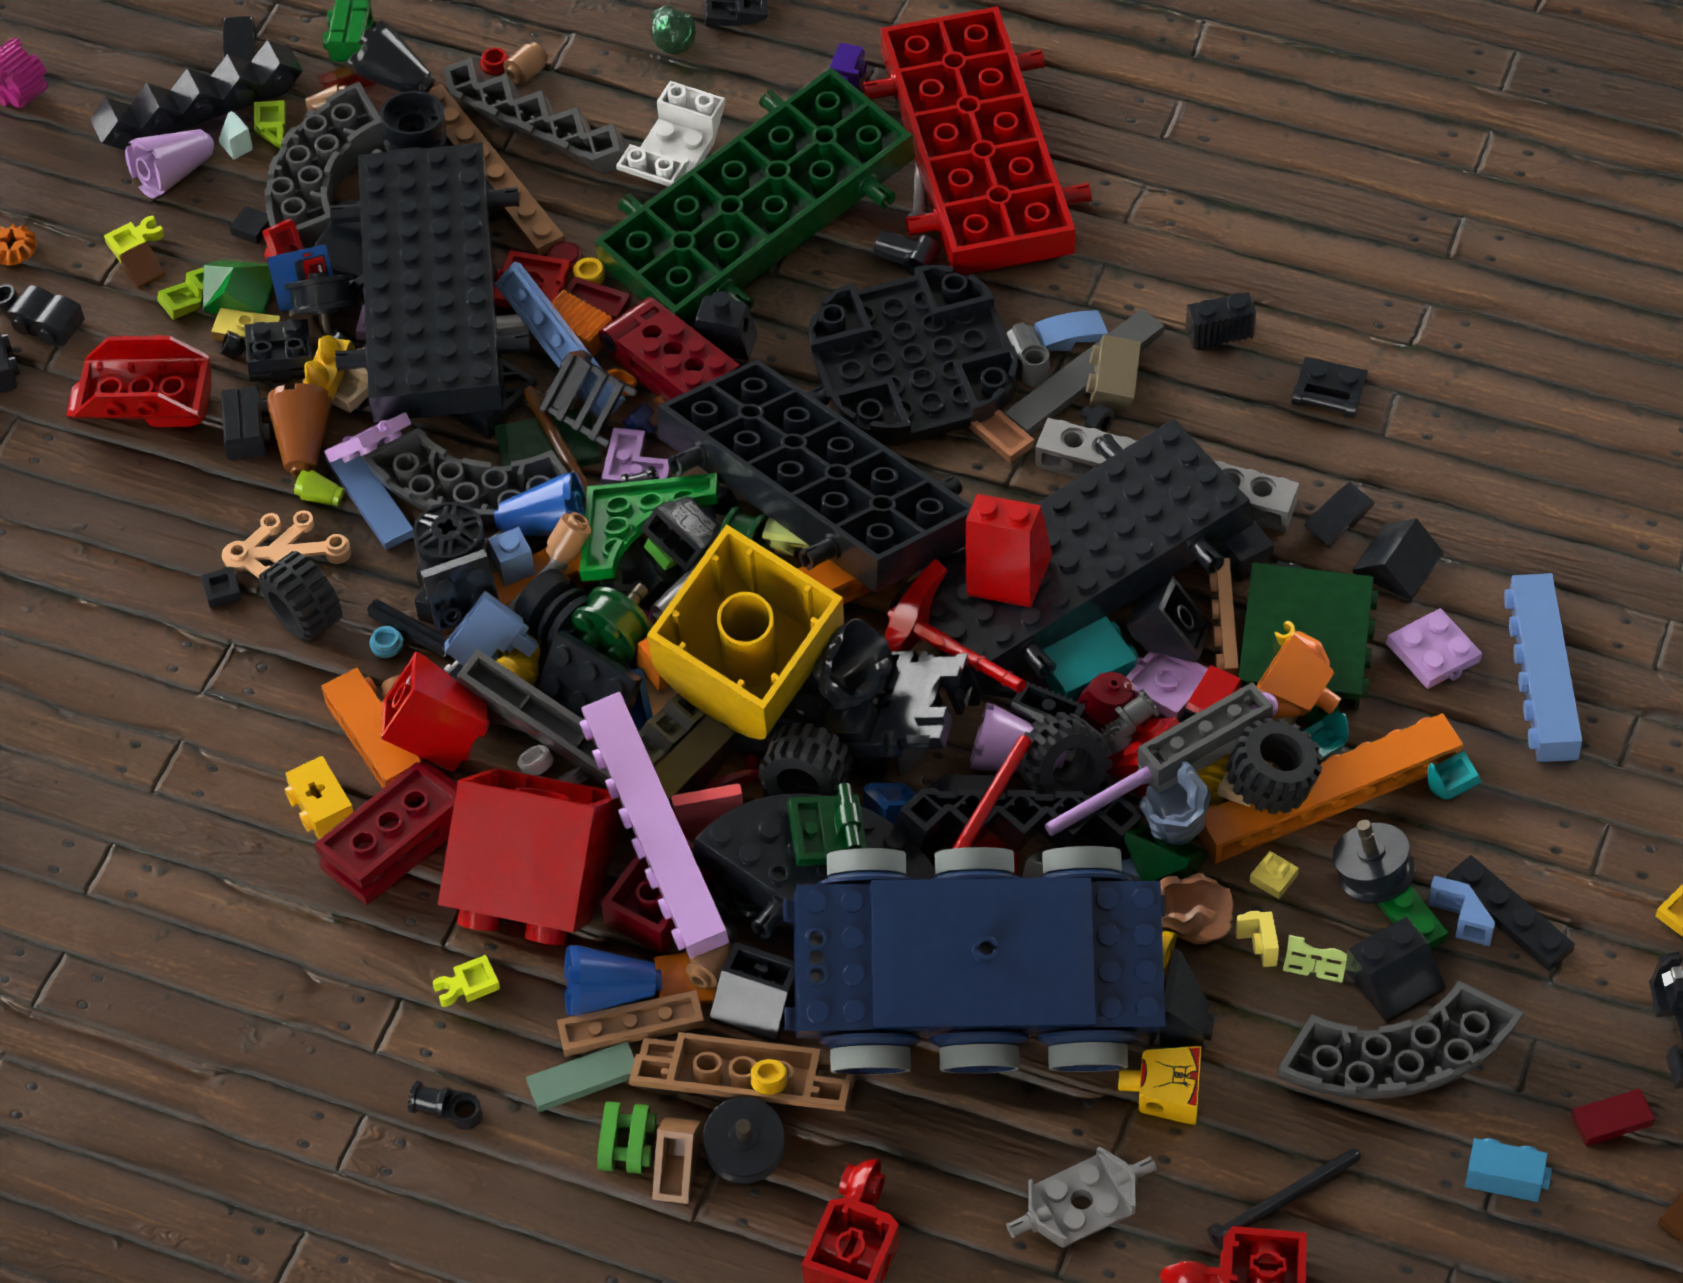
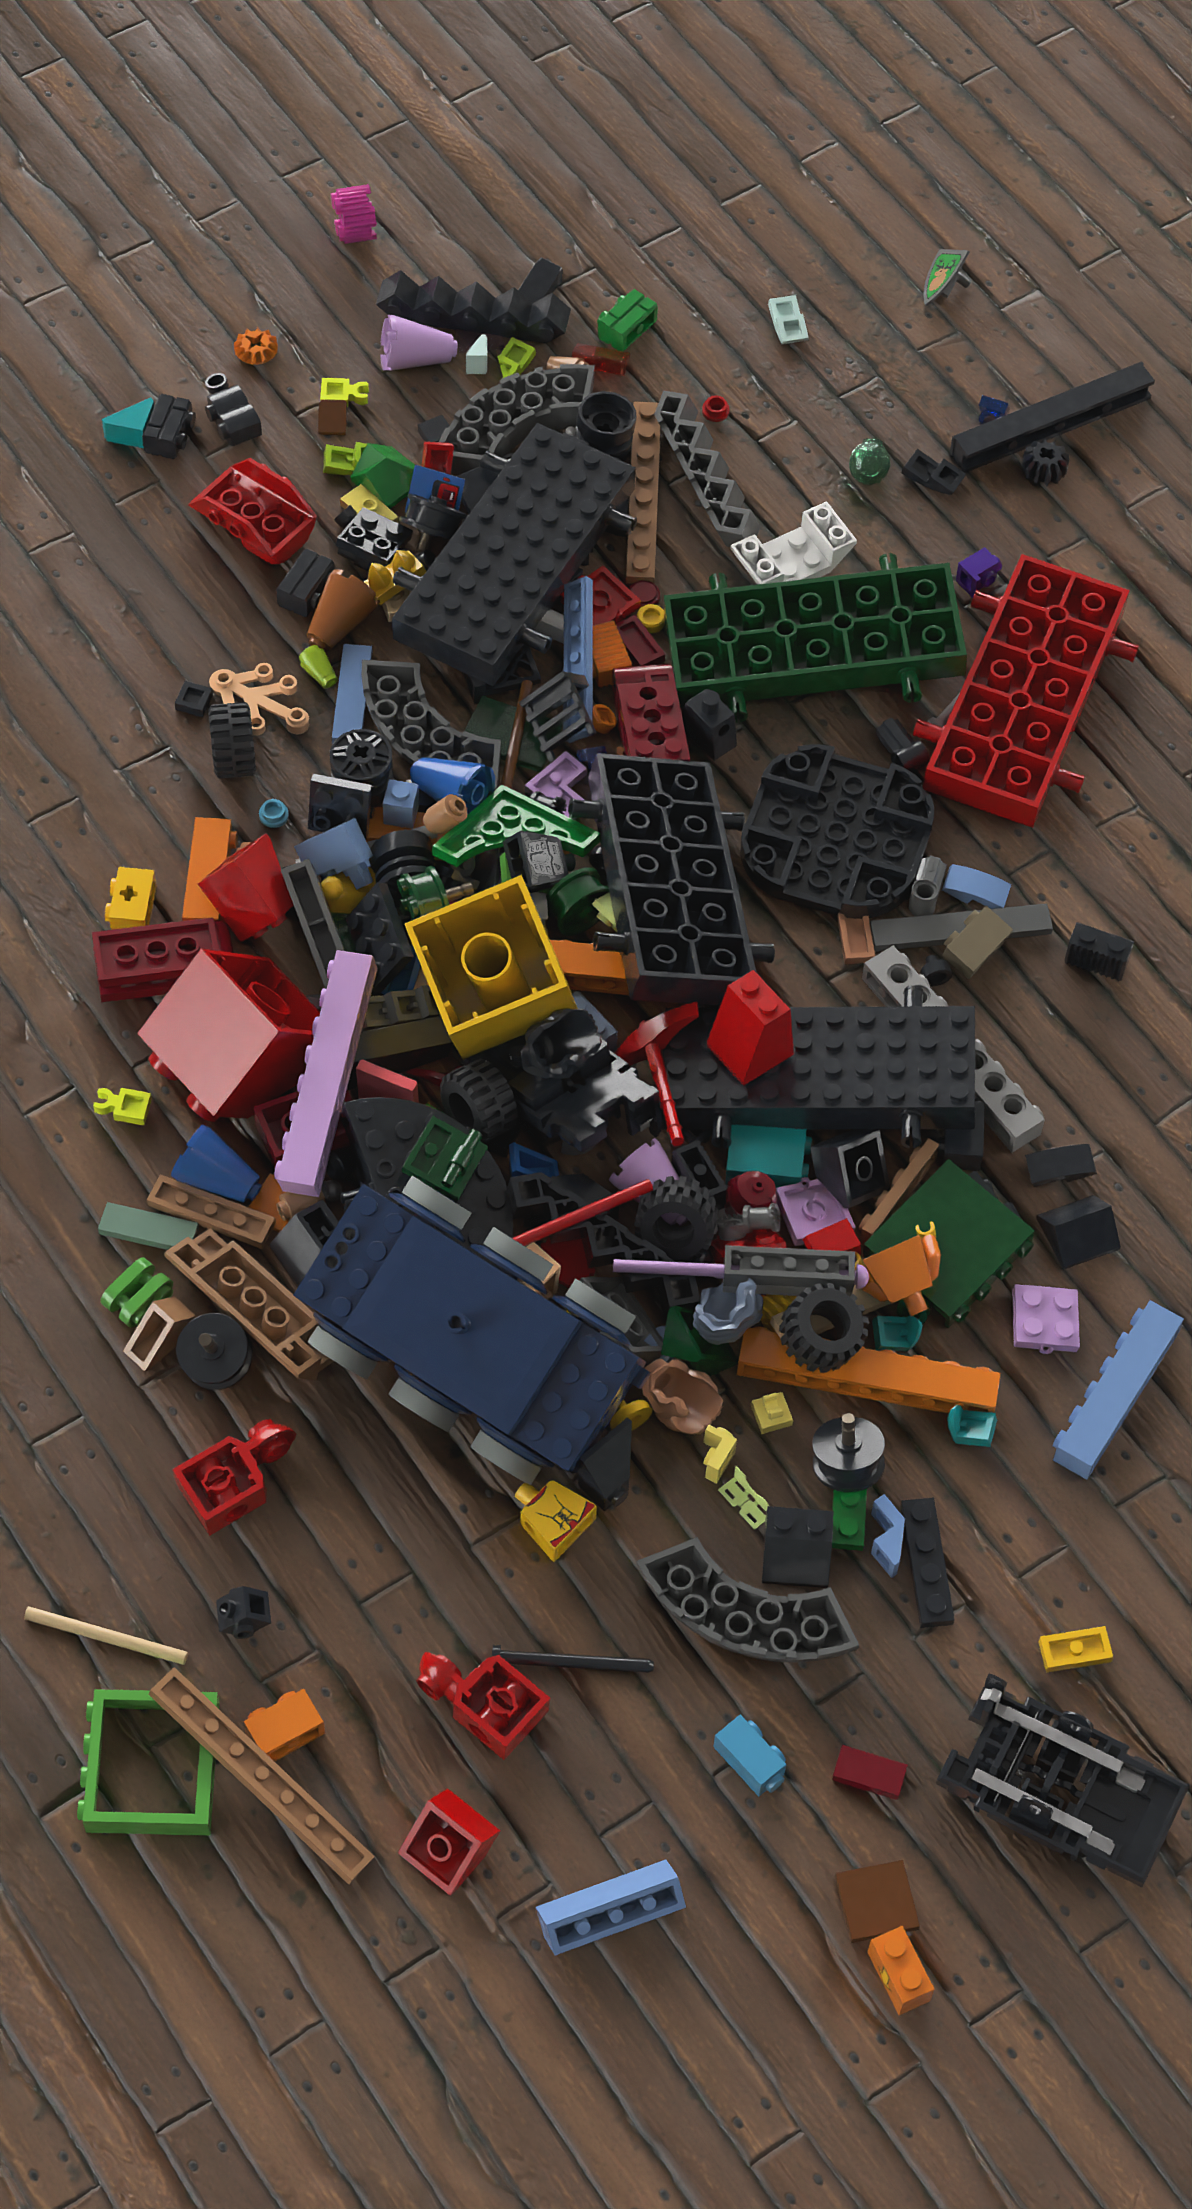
camera: 30 degrees right, 5 degrees up
lavender plate [324,412,411,463] -> none
black cone [346,20,436,93] -> none
black axle [367,599,449,657] -> none
black connector [407,1081,483,1130] -> none
medium nougat brick [504,42,548,85] -> none
white tile [518,745,554,775] -> none
yellow tile [751,1059,787,1095] -> none
light grey plate [1006,1147,1157,1248] -> none
black plate [1291,357,1368,418] -> none

